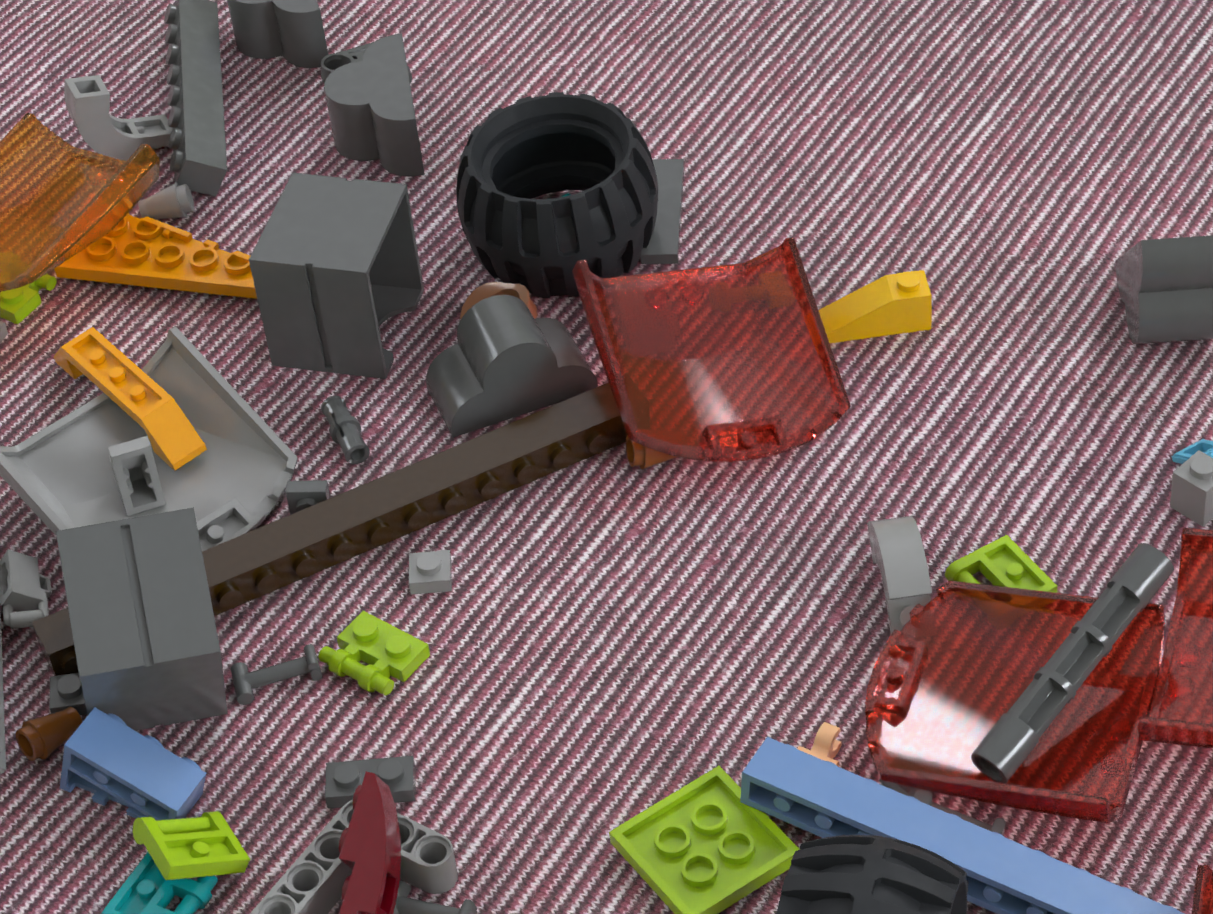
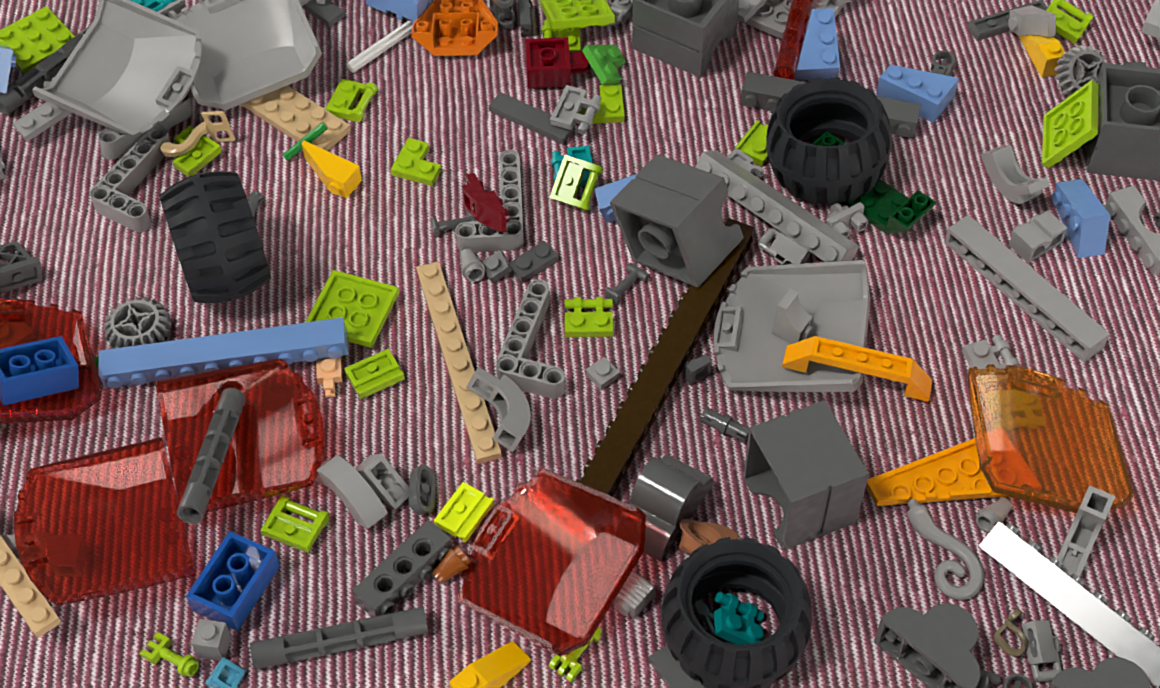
camera: 140 degrees right, 10 degrees up
none -> blue brick [186,531,280,632]
none -> dark grey piece [250,606,429,670]
none -> lime plate [344,348,405,400]
none -> dark grey brick [352,519,453,617]
none -> light grey arch [356,453,409,510]
none -> dark grey plate [409,465,436,515]
none -> tan plate [416,261,502,464]
none -> dark orange cone [432,546,472,584]
none -> neon yellow plate [434,482,495,543]
none -> light grey cone [460,249,485,282]
none -> light grey arch [466,367,531,452]
none -> dark grey plate [482,250,513,283]
none -> light grey beam [496,279,565,399]
none -> light grey plant [907,499,984,600]
none -> dark tan piece [993,608,1028,656]
none -> light grey piece [1022,620,1062,683]

